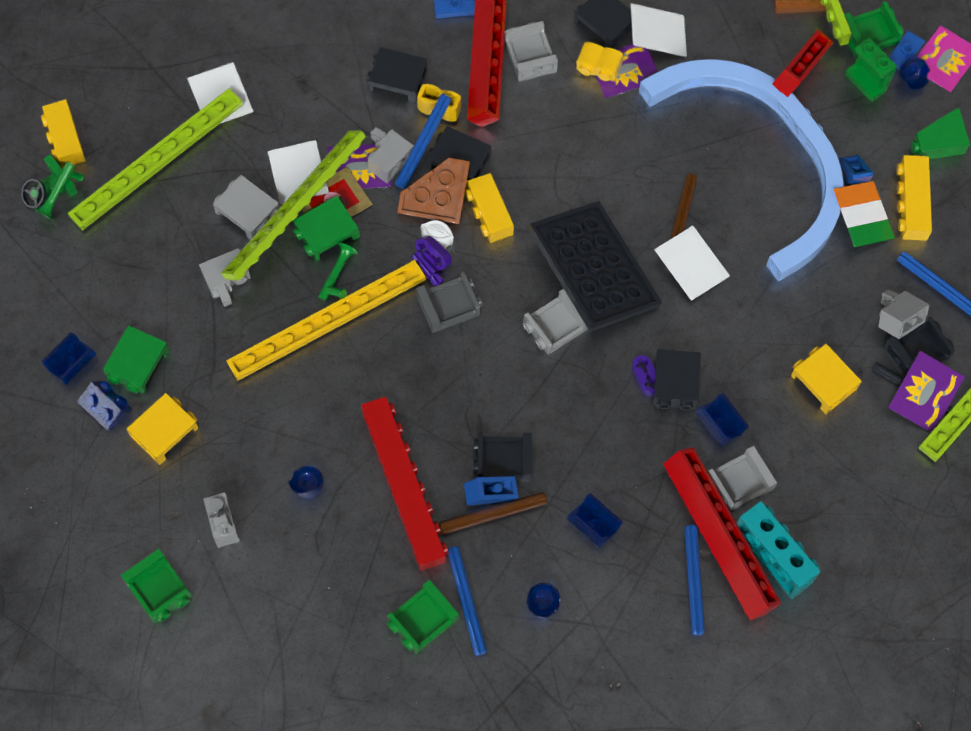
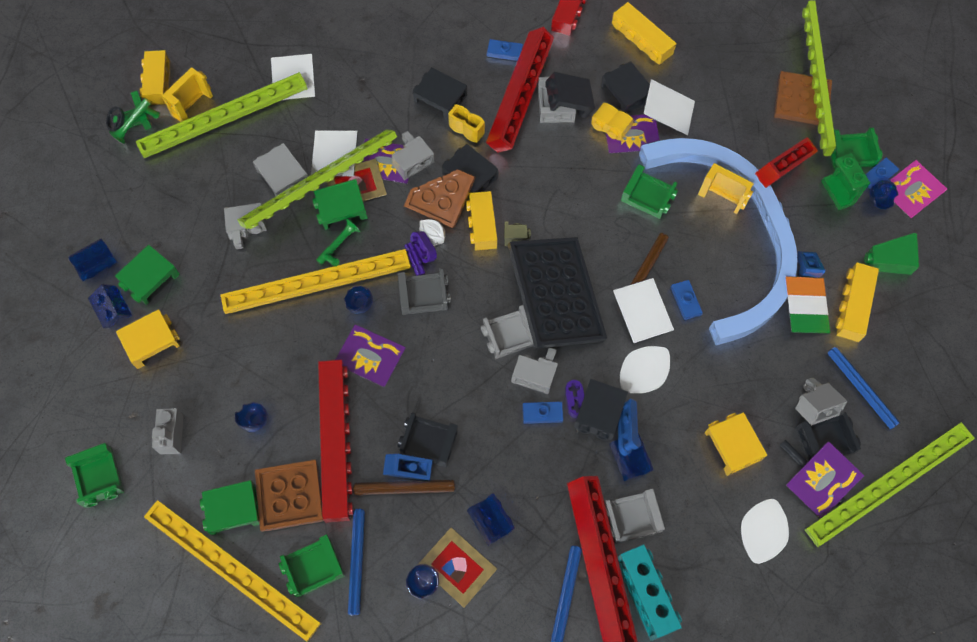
camera: 15 degrees right, 0 degrees up
blue axle [395,94,451,189] -> none
none -> yellow plate [144,500,321,642]
none -> yellow panel [162,67,213,122]
none -> green panel [200,480,260,536]
none -> dark orange plate [255,460,324,532]
none -> dark purple sticker [335,325,406,387]
none -> clear blue hair [344,286,373,314]
none -> sticker [418,528,497,608]
none -> olive brick [504,221,531,246]
none -> light grey hinge [511,348,558,394]
none -> blue plate [522,402,563,424]
none -> black panel [545,72,595,118]
none -> blue plate [618,399,641,456]
none -> white sticker [620,346,670,393]
none -> green panel [621,164,678,219]
none -> blue plate [670,280,703,320]
none -> yellow panel [698,163,754,214]
none -> white sticker [741,499,789,564]

